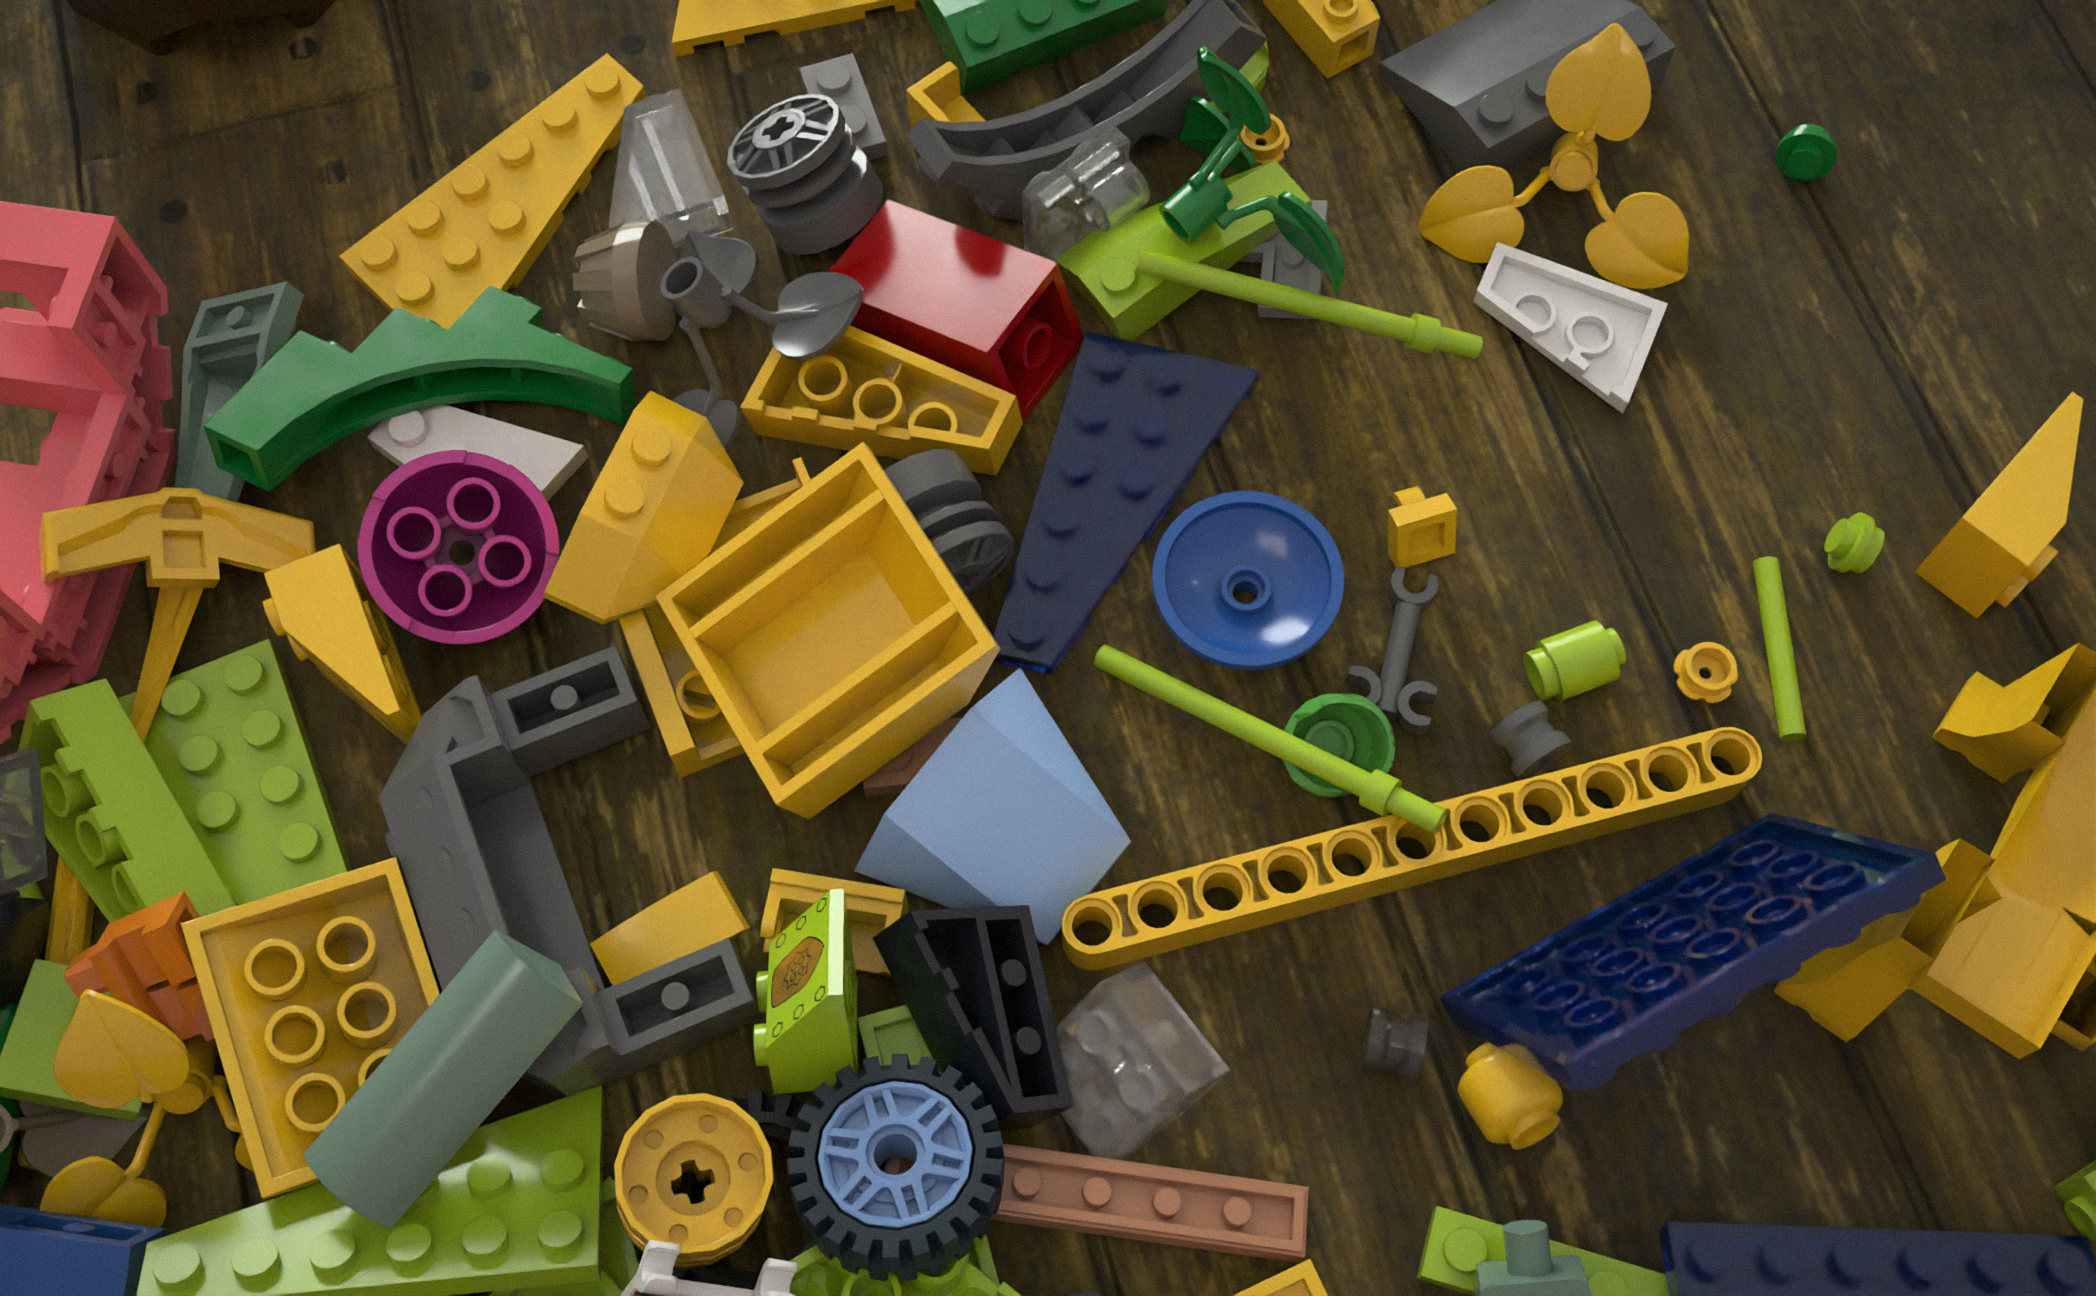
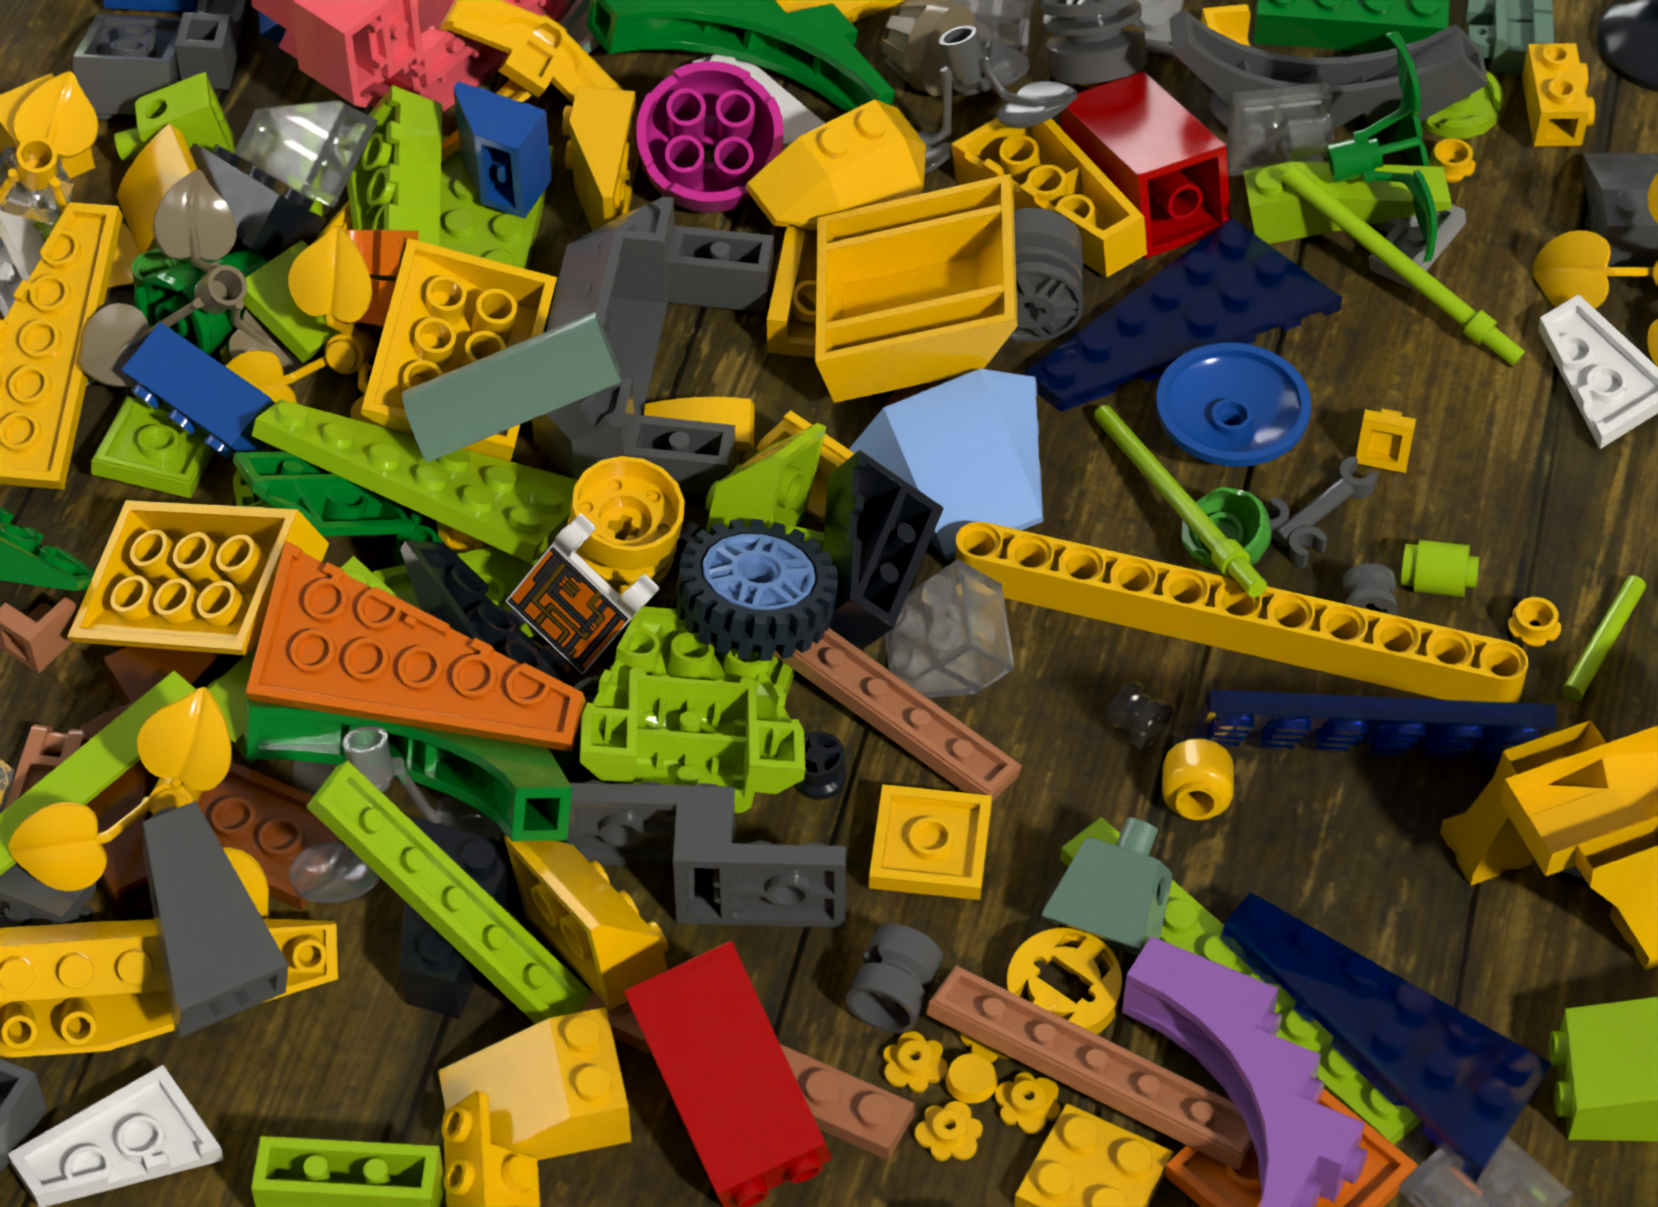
camera: 30 degrees right, 15 degrees down
none -> blue slope [453,81,552,219]

